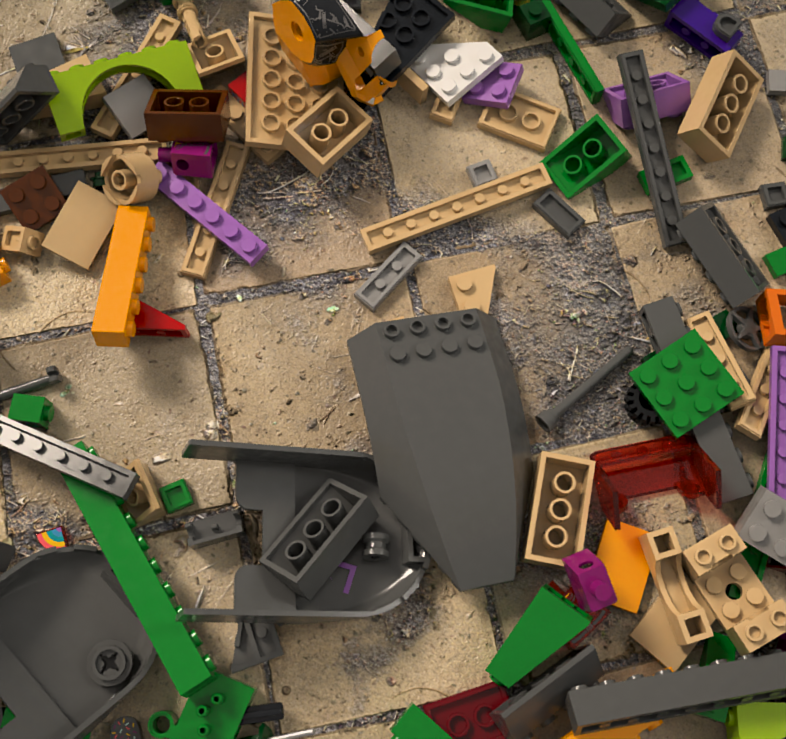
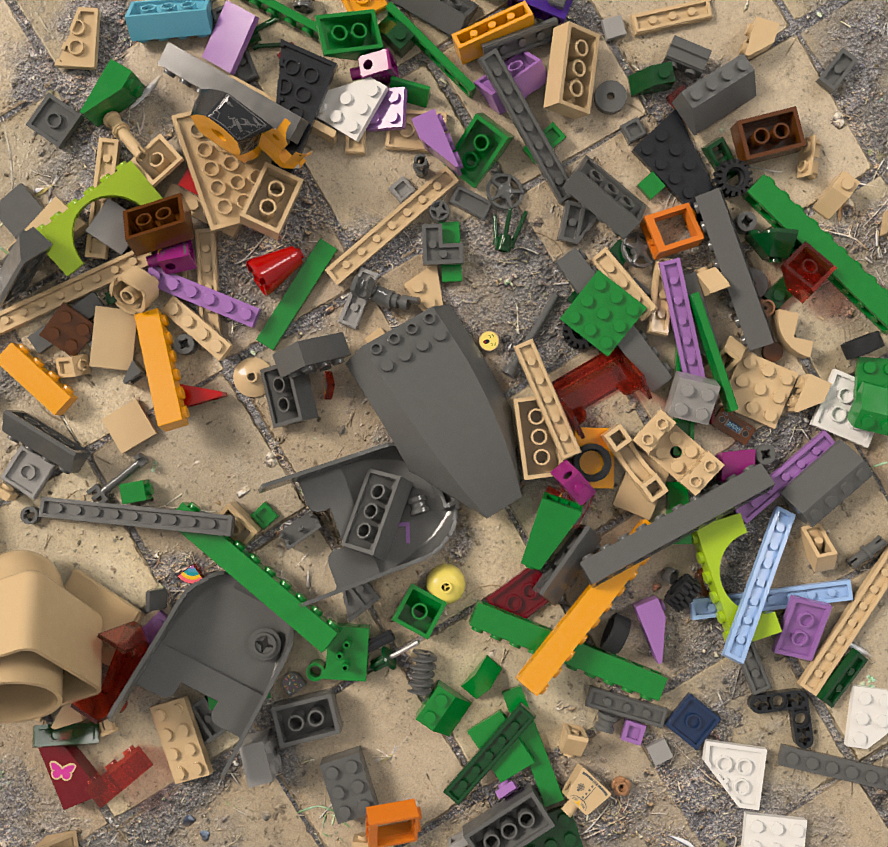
camera: 15 degrees left, 15 degrees up
none -> tan tile [101,399,158,454]
none -> dark grey slope [123,360,147,385]
none -> tan plate [162,295,234,361]
none -> dark grey wheel [174,334,198,355]
none -> tan dish [233,357,270,397]
none -> red cone [245,246,304,296]
none -> green tile [256,238,338,351]
none -> dark grey slope [260,365,319,428]
none -> dark grey brick [273,332,351,379]
none -> clear red tile [323,371,335,400]
none -> magenta torso [350,48,399,84]
none -> dark grey piece [350,275,421,310]
none -> green slope [390,76,431,108]
none -> green slope [391,583,447,640]
none -> medium lavender slope [412,109,464,176]
none -> dark grey pin [413,154,429,178]
none -> dark grey plate [422,224,464,266]
none -> light yellow cylinder [426,563,466,605]
none -> dark grey wheel [429,200,449,224]
none -> green tile [439,221,462,283]
none -> light orange brick [451,1,535,65]
none -> light yellow tile [479,331,499,352]
none -> dark grey tile [481,17,559,60]
none -> dark grey wheel [486,173,523,210]
none -> dark green plant [492,208,528,253]
none -> tan tile [513,339,581,460]
none -> dark grey wing [557,200,597,245]
none -> black tyre [571,444,612,482]
none -> dark grey piece [594,80,627,115]

